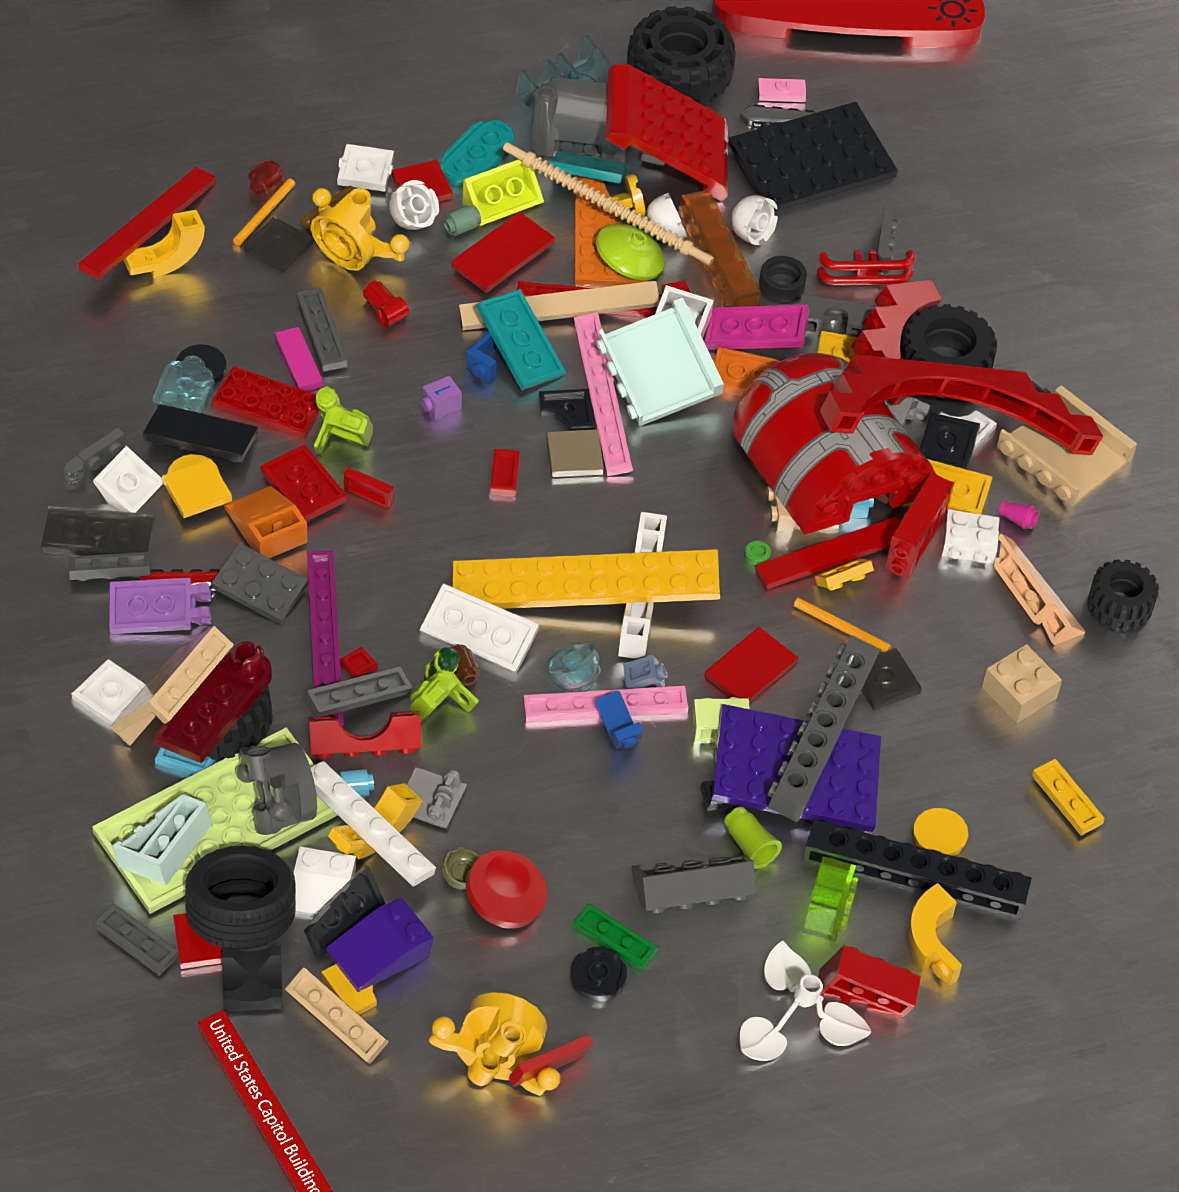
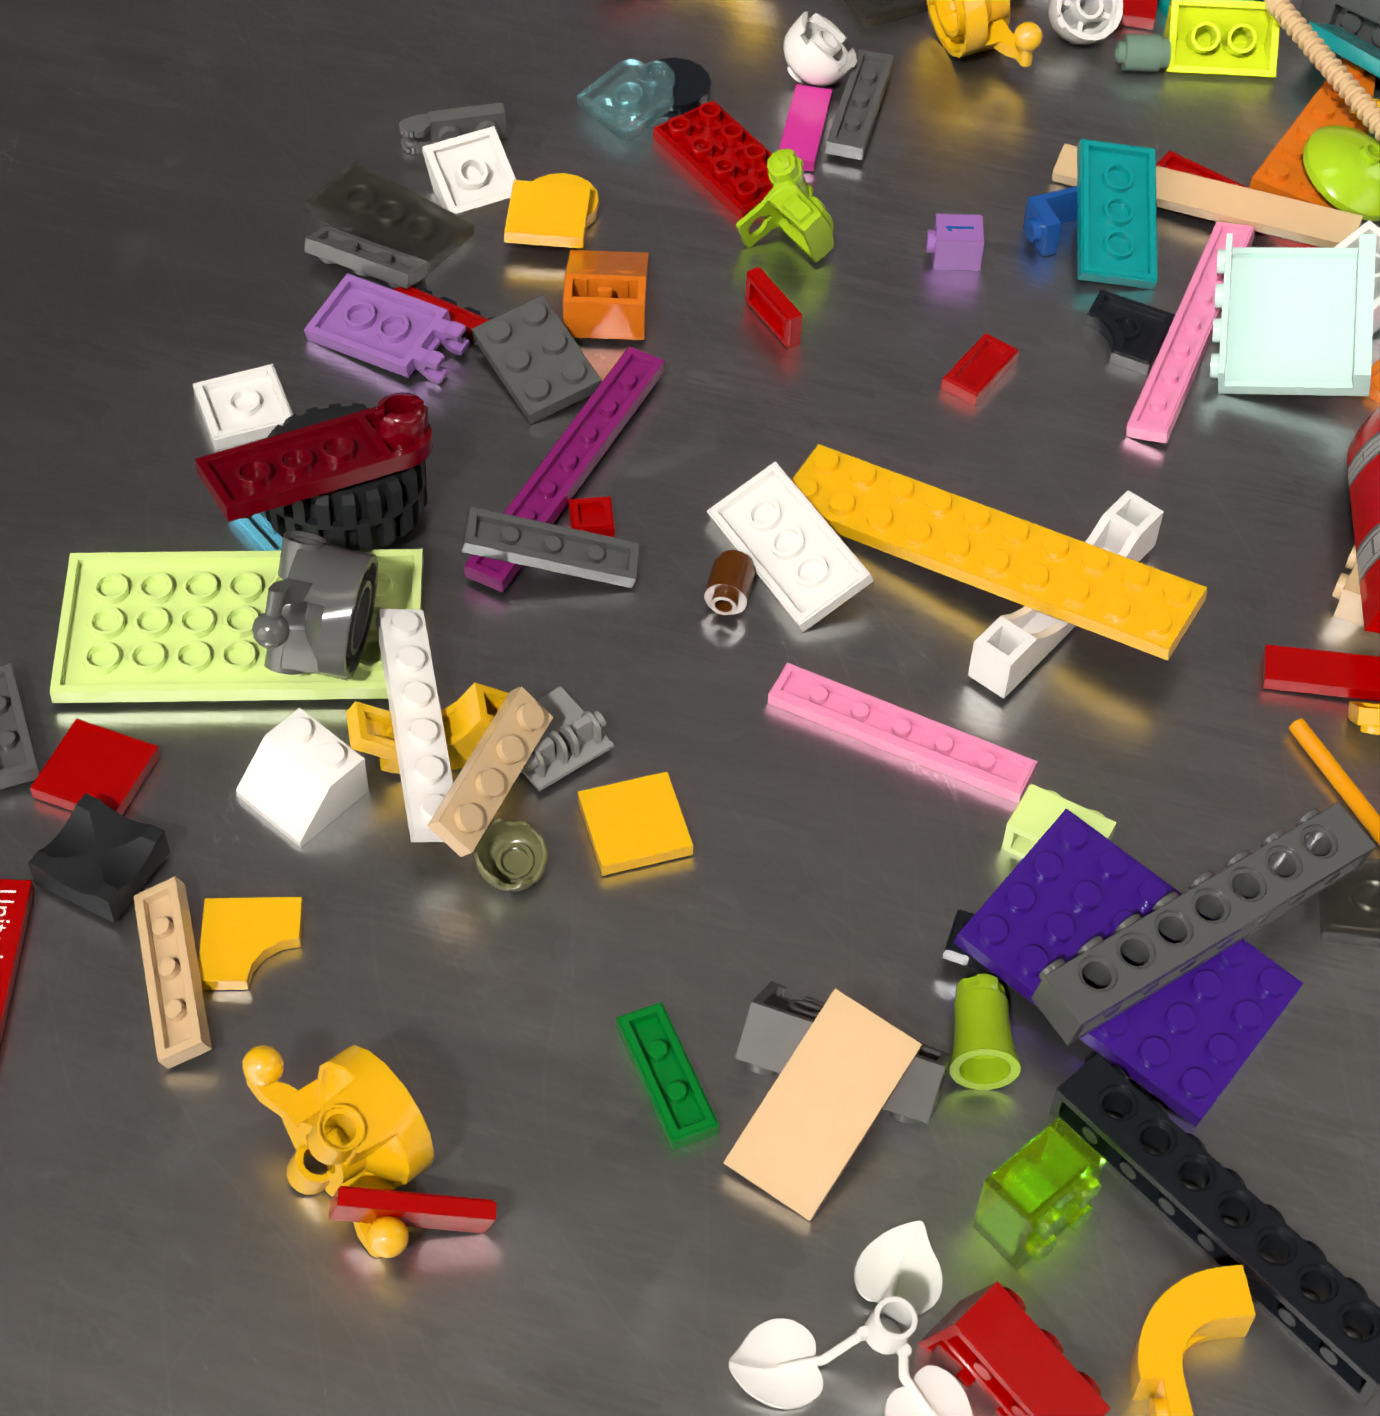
camera: 35 degrees right, 0 degrees up
tan panel [110,626,234,746] -> none
light aqua wedge [112,794,212,886] -> none
black tile [143,404,258,463] -> none
black tyre [185,846,296,950] -> none
red plate [261,444,347,522] -> none
black wing [304,864,386,957] -> none
red arch [308,711,422,758] -> none
dark purple slope [326,897,434,992] -> none
medium azure brick [338,769,374,797] -> none
red piece [363,280,410,327] -> none
lime piece [409,647,479,722] -> none
red tile [451,211,555,293] -> none
red piece [466,850,547,929] -> none
clear light blue cylinder [546,641,602,692] -> none
dark tan tile [547,430,604,477] -> none
black tile [570,947,627,1001] -> none
blue bracket [595,691,643,750] -> none
sand blue bracket [623,655,667,689] -> none
red tile [704,626,799,704] -> none
bright green tile [744,541,771,567] -> none
yellow tile [912,808,968,857] -> none
none -> tan plate [427,686,553,857]
none -> yellow tile [577,772,693,876]
none -> tan tile [723,988,923,1221]
none -> white cylinder [783,11,857,87]

